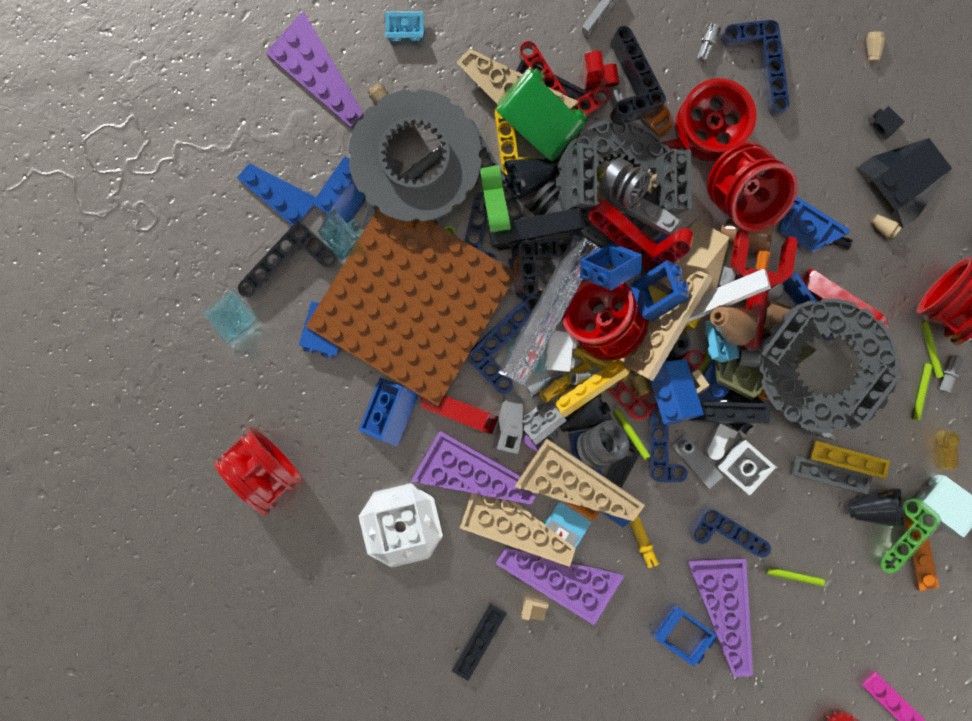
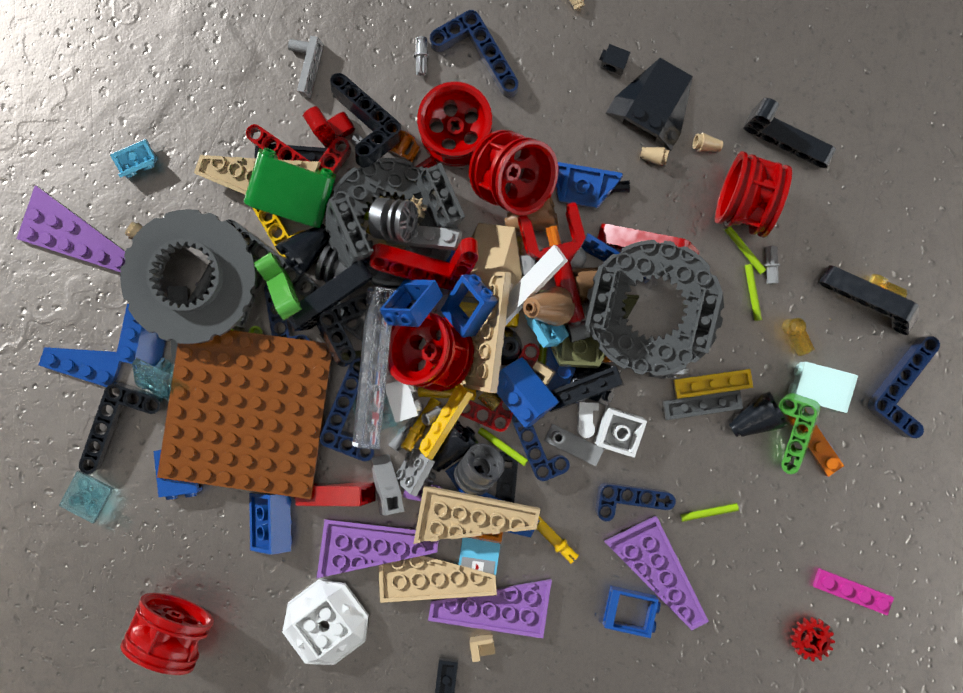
camera: 20 degrees left, 0 degrees up
none -> tan cone [693,133,723,152]

